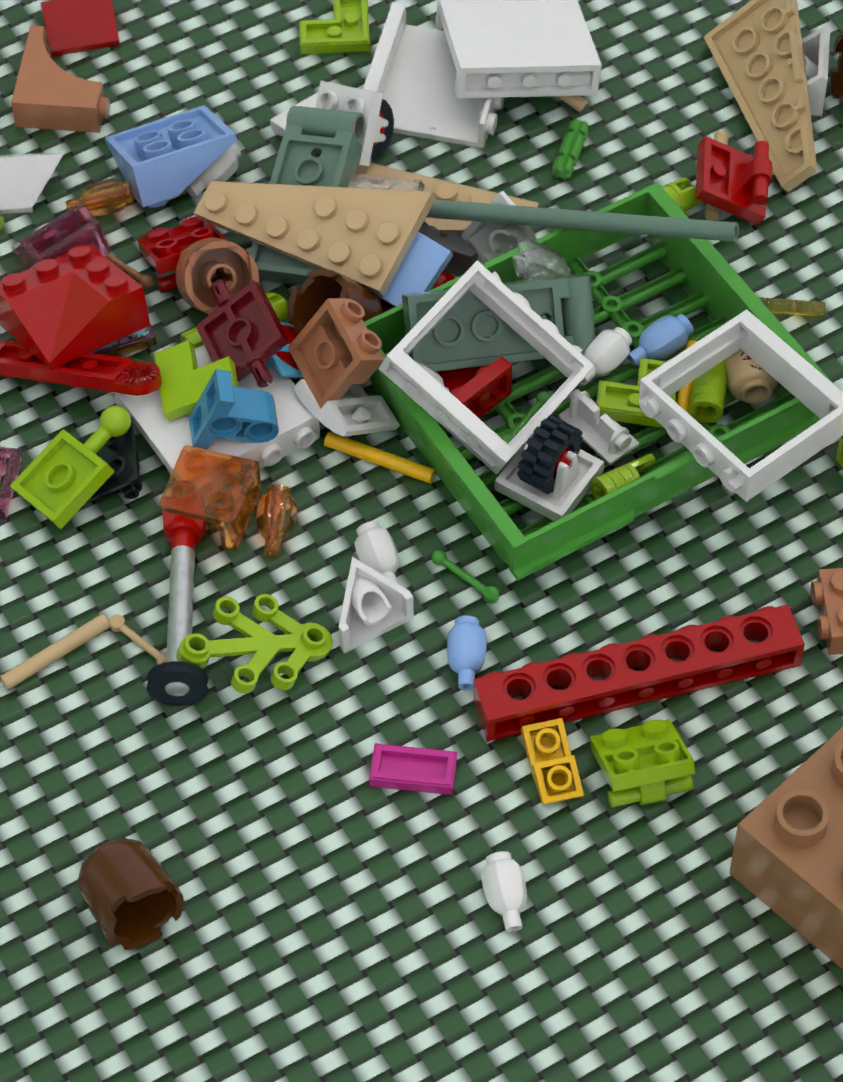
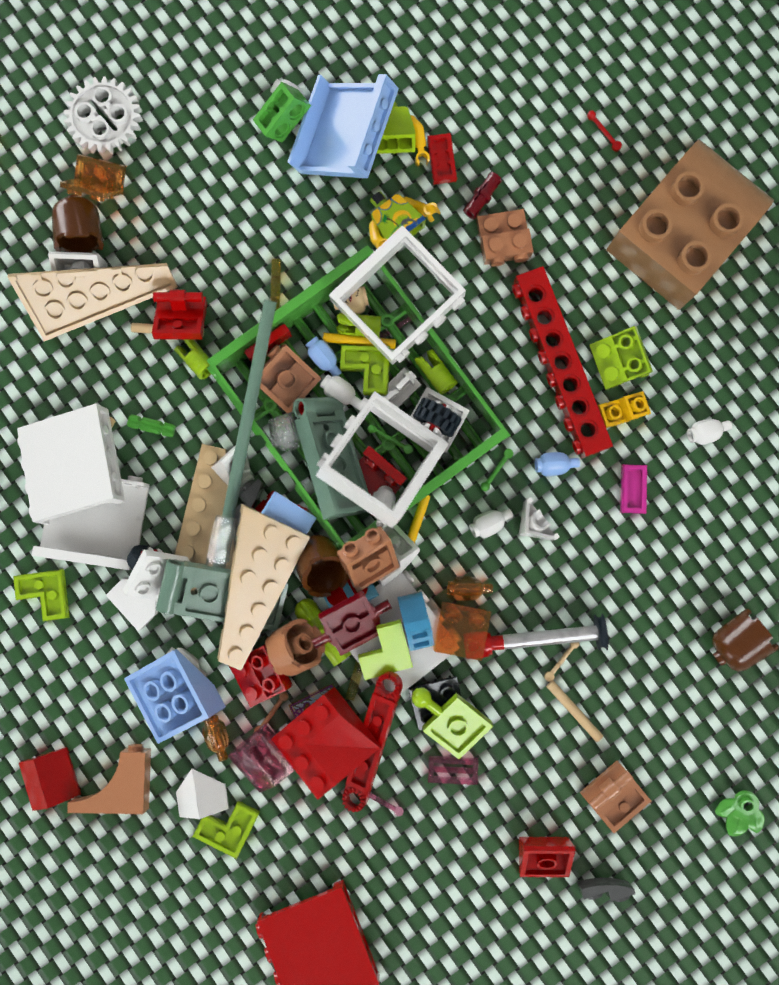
camera: 95 degrees left, 30 degrees up
lime plant [176,594,333,694] -> none
none -> red tile [245,324,292,363]
none -> nougat plate [260,344,322,415]

